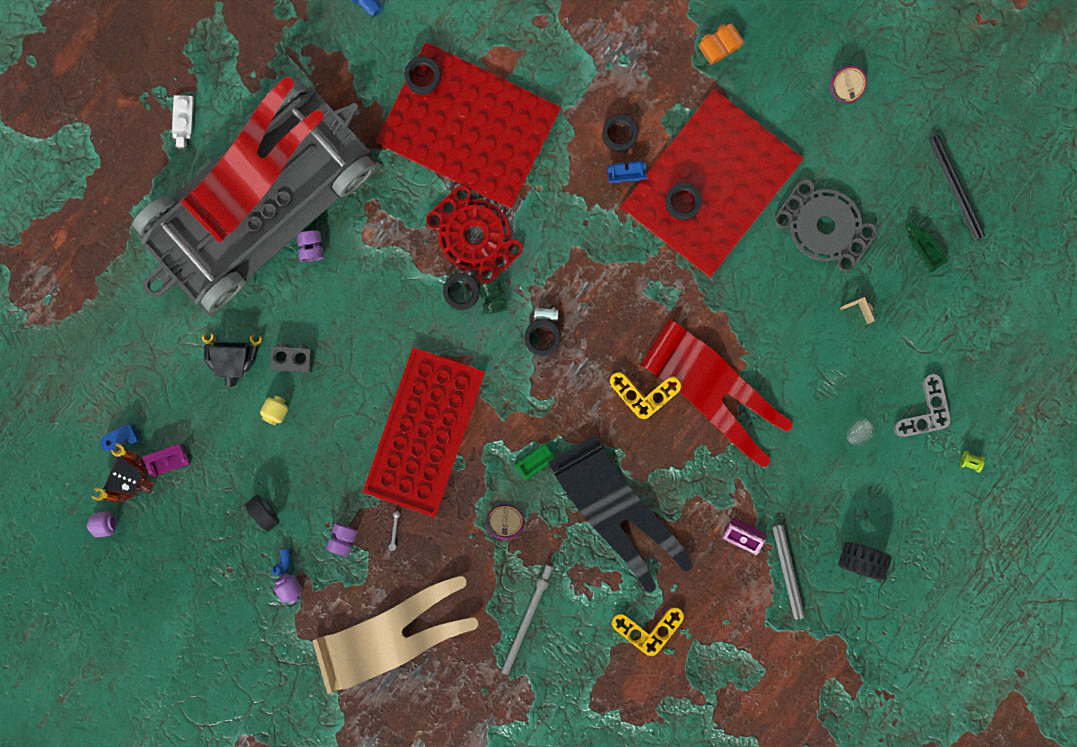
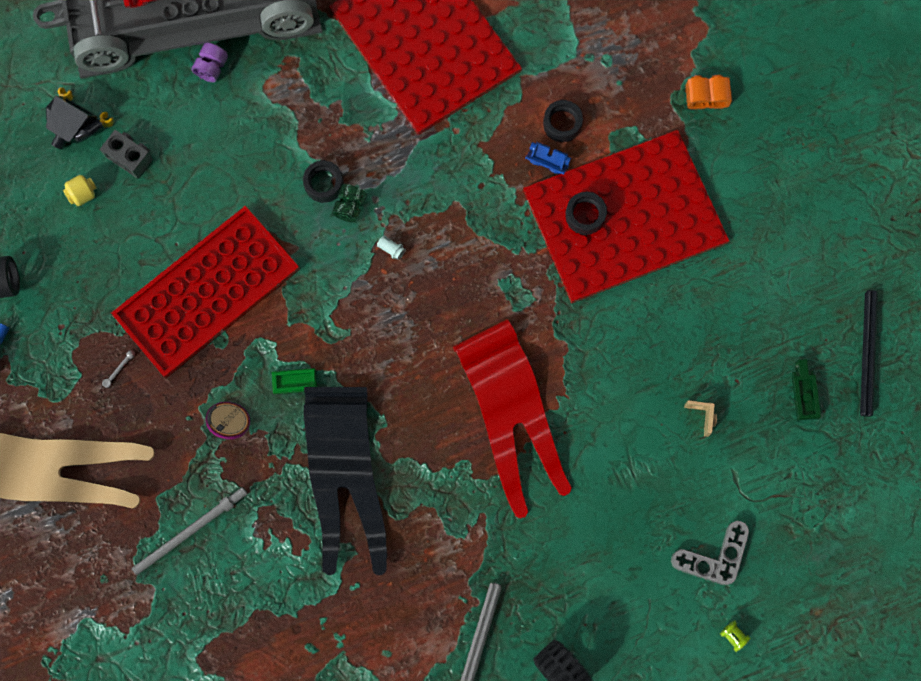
camera: 30 degrees right, 10 degrees down
medium lavender wheel [326,523,358,557] -> none
red piece [426,185,523,284] -> none
black tyre [524,319,561,357] -> none
yellow beam [610,372,682,419] -> none
yellow beam [612,607,684,656] -> none
magenta slope [722,518,766,555] -> none
dark grey piece [774,180,877,272] -> none
piece [830,65,867,103] -> none
clear head [846,417,875,446] -> none

